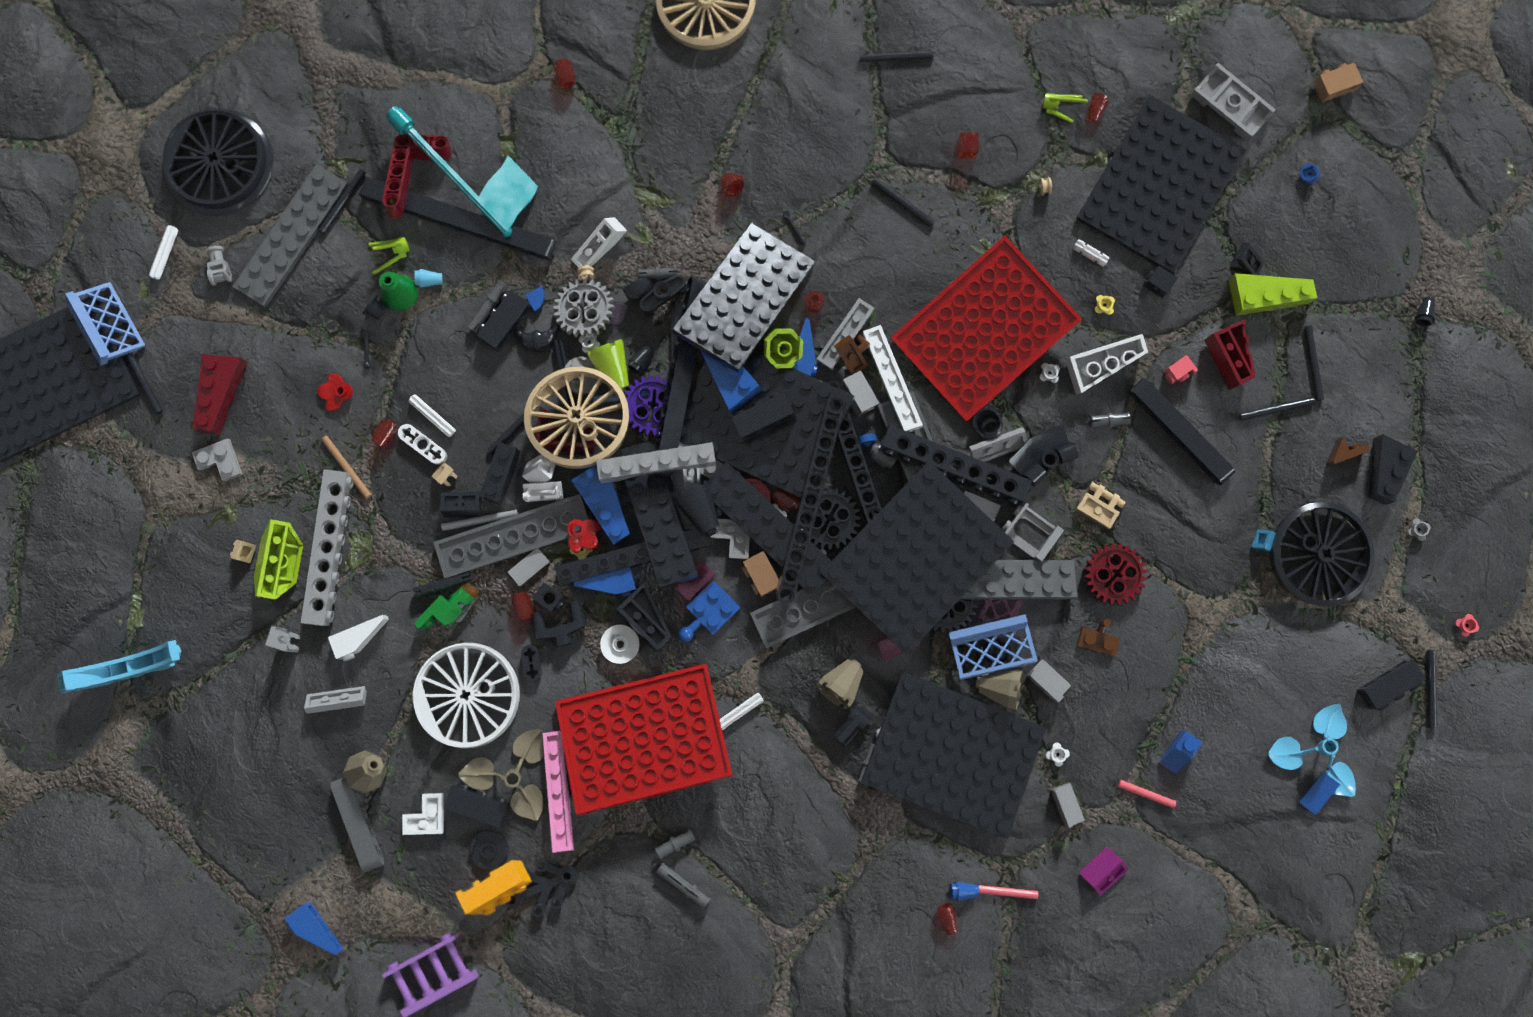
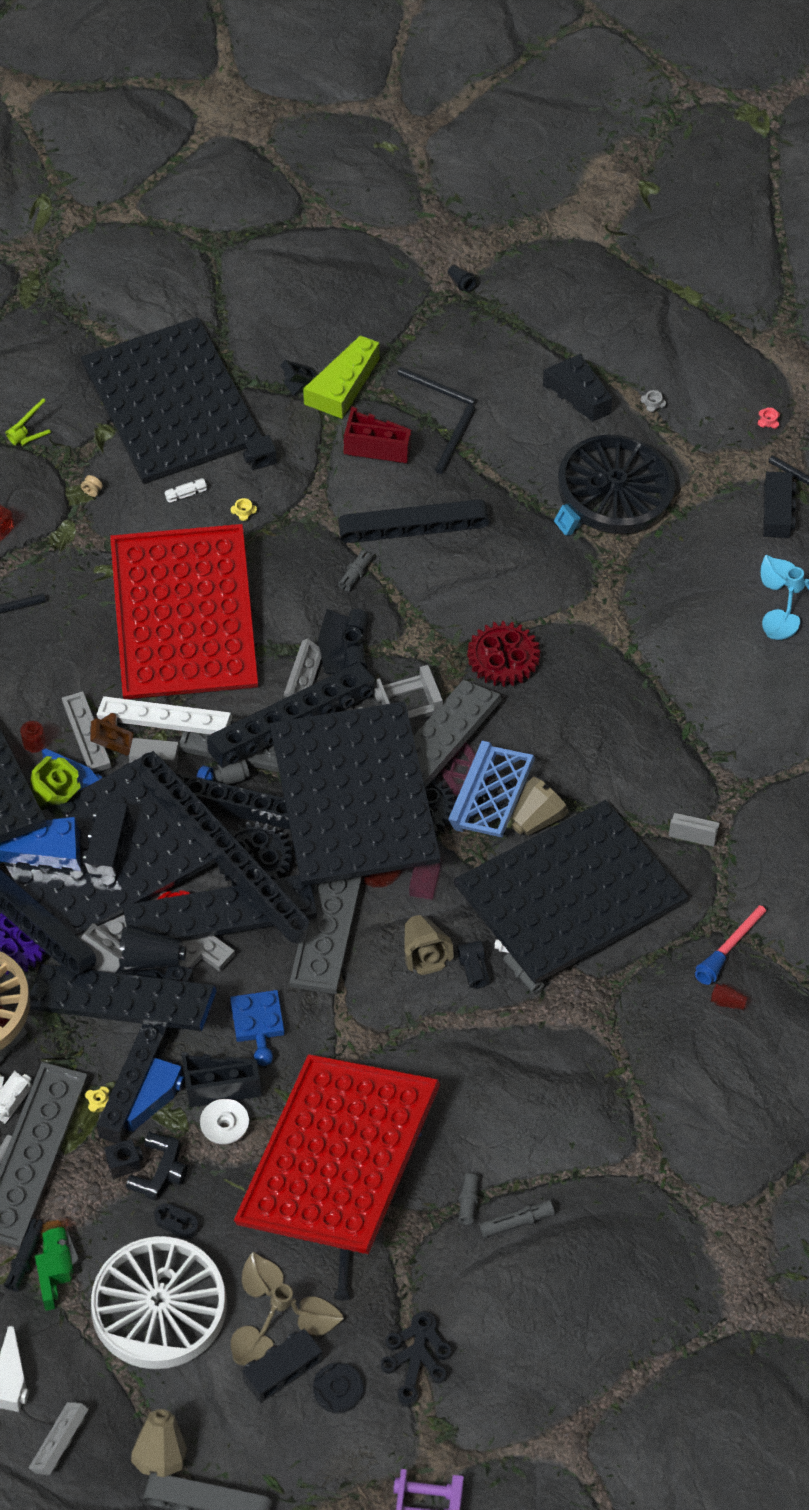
camera: 55 degrees left, 25 degrees down
white plate [402,793,444,835] -> none
light orange wedge [456,860,532,916] -> none
light grey tile [508,548,550,587] -> none
clear red brick [511,591,535,621] -> none
bright pink plate [543,731,574,853] -> none
red plate [567,519,602,554] -> none
blue wedge [571,465,631,547] -> none
light grey arch [596,442,716,483] -> none
clear pink slope [675,561,716,602] -> none
white axle [720,693,763,730] -> none
medium nougat brick [742,551,779,597] -> none
clear red brick [772,488,800,513] -> none
black hair [972,408,1003,440] -> none
light grey panel [1027,660,1071,702] -> none
white plate [1040,363,1060,383] -> none
white plate [1046,743,1070,766] -> none
white wedge [1065,334,1148,395] -> none
tan plate [1076,482,1125,529] -> none
reddish brown plate [1076,619,1120,657] -> none
magenta panel [1079,847,1129,896] -> none
clear red cone [1087,93,1109,123] -> none
coral bar [1118,780,1176,809] -> none
blue slope [1159,731,1203,774] -> none
coral brick [1164,355,1198,384] -> none
light grey piece [1190,63,1276,142] -> none
blue tile [1300,164,1320,184] -> none
medium nougat brick [1314,62,1363,102] -> none
reddish brown slope [1326,437,1370,467] -> none

